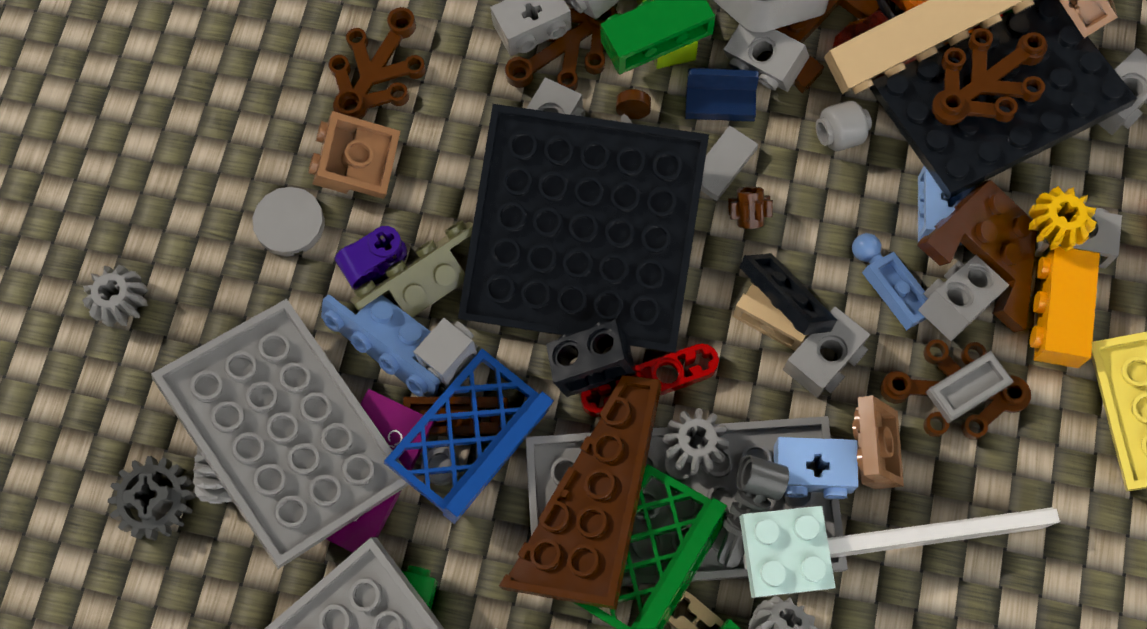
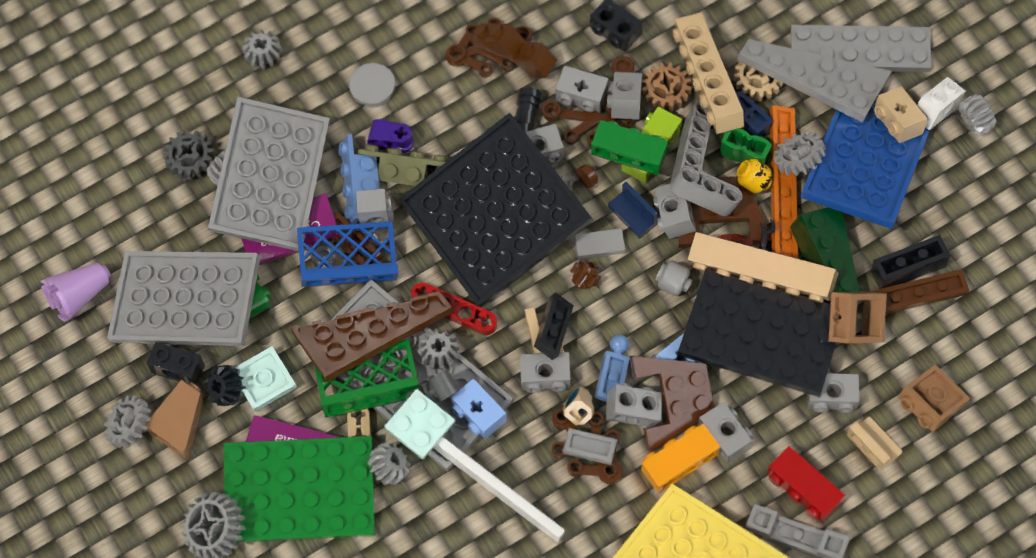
camera: 45 degrees right, 5 degrees down
medium nougat plate [308,111,400,199] -> none
black brick [546,320,636,397] -> none
medium nougat plate [852,395,904,489] -> none
reddish brown plant [932,28,1048,125] -> none
yellow gear [1028,186,1097,251] -> none
none -> reddish brown arch [469,23,557,78]
none -> black axle [515,87,542,132]
none -> tan rock [563,386,594,425]

